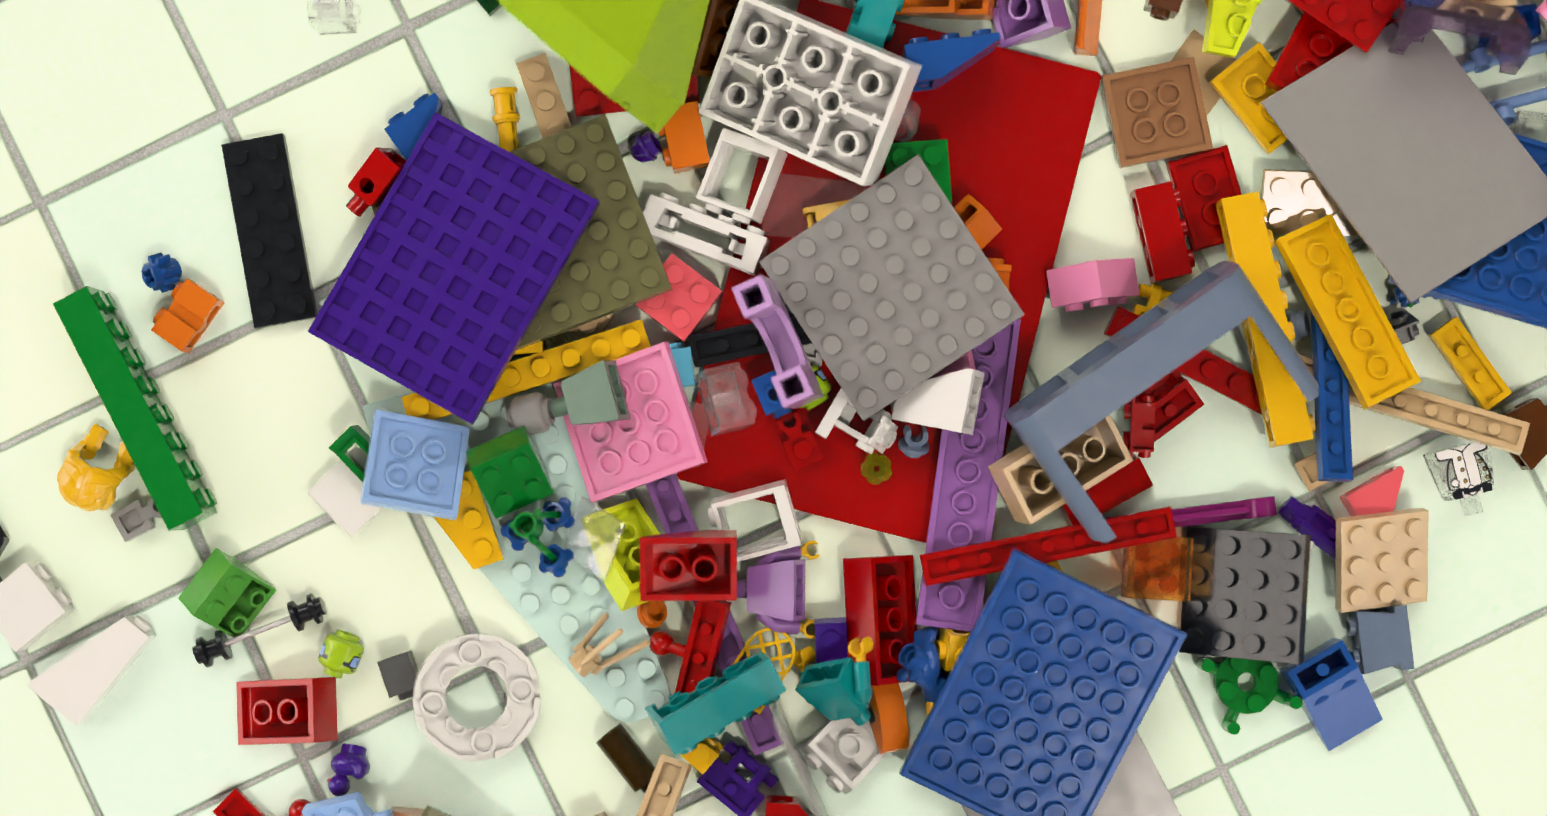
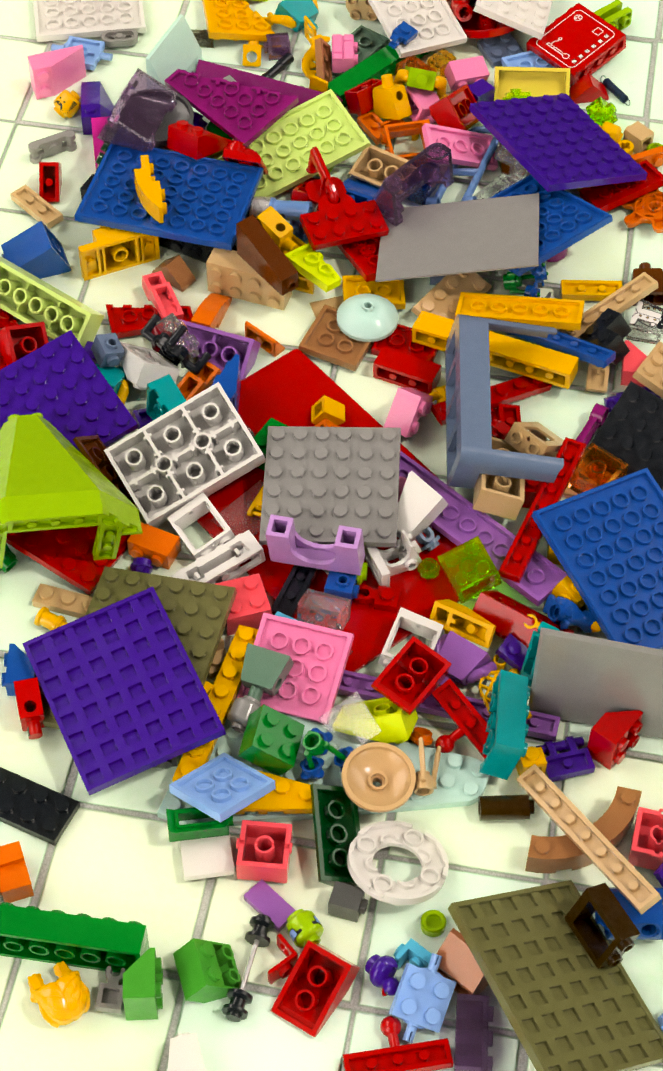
camera: 50 degrees left, 35 degrees down
none -> bright green slope [123,948,163,1021]
none -> coral brick [236,820,293,883]
none -> medium lavender tile [243,879,296,932]
none -> red bracket [267,933,298,985]
none -> dark green slope [310,784,360,887]
none -> yellow brick [311,395,345,425]
none -> light aqua dish [336,293,399,342]
none -> tan dish [341,742,416,813]
none -> medium azure bracket [394,938,432,970]
none -> lime tile [420,910,446,937]
none -> yellow slope [429,599,496,648]
none -> clear neon green brick [437,536,502,604]
none -> tan window [504,422,564,457]
none -> black brick [580,308,632,365]

